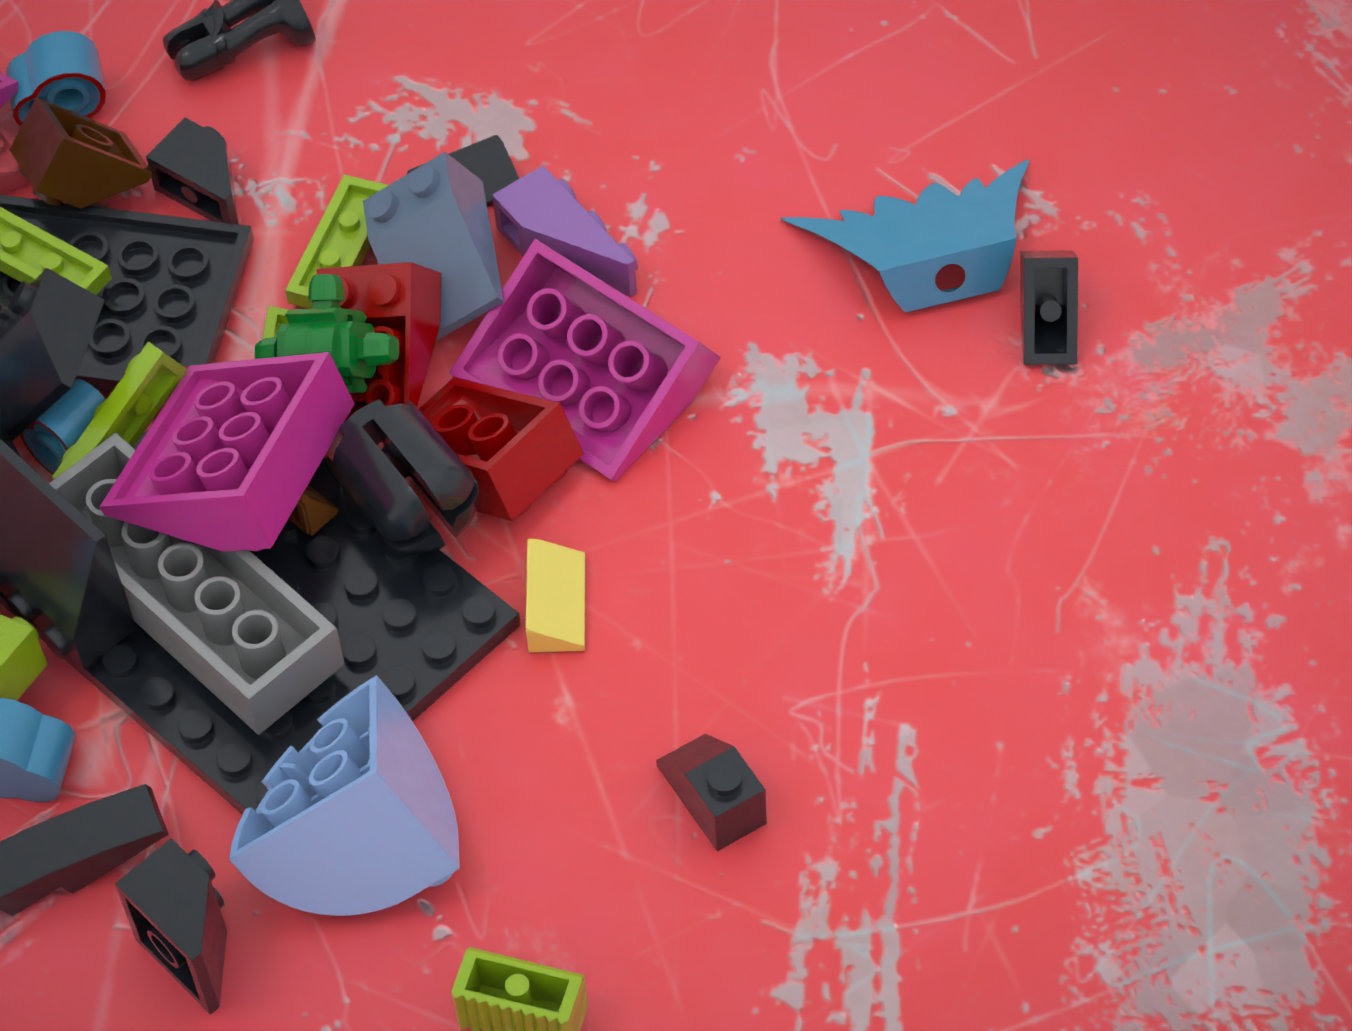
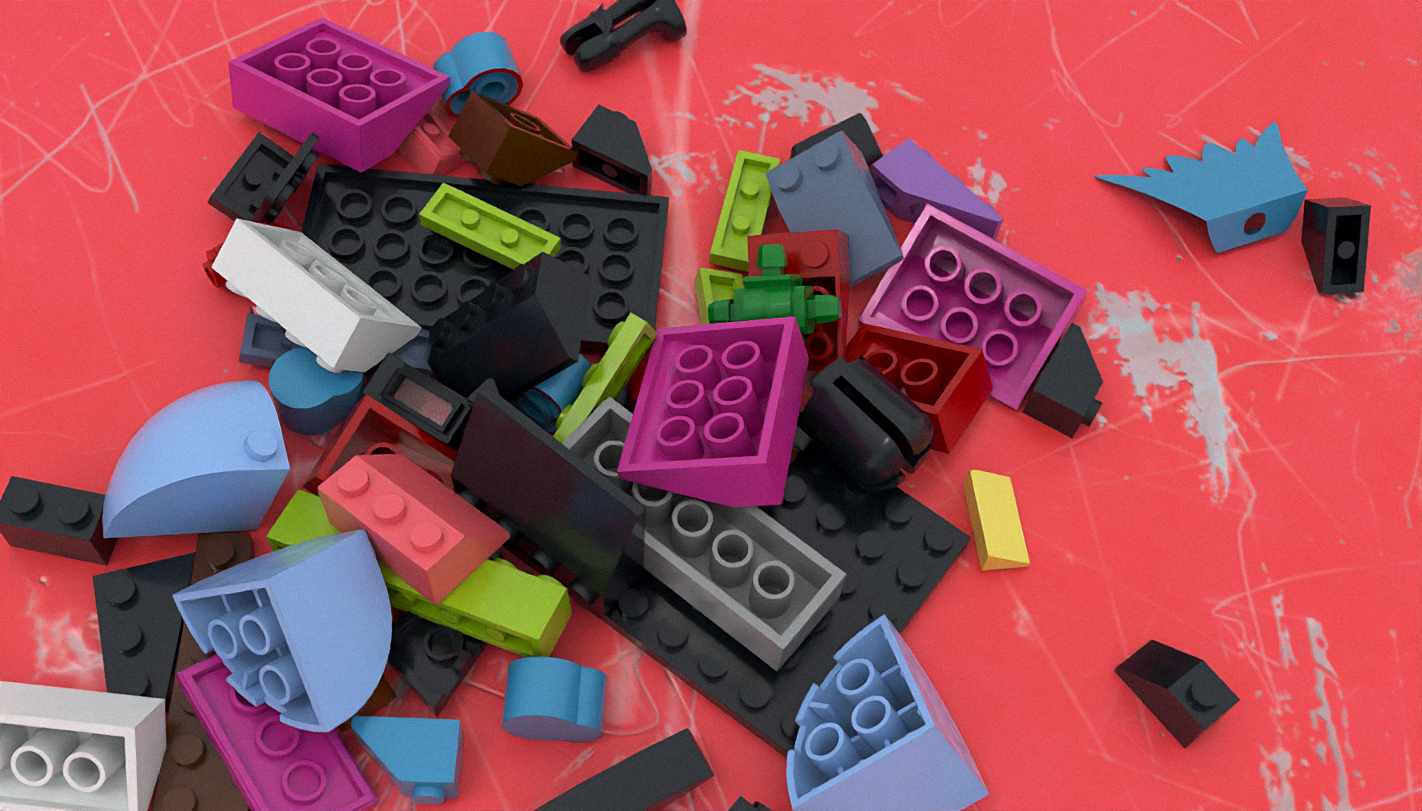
camera: 15 degrees left, 5 degrees up
none -> black slope [1023,323,1103,438]

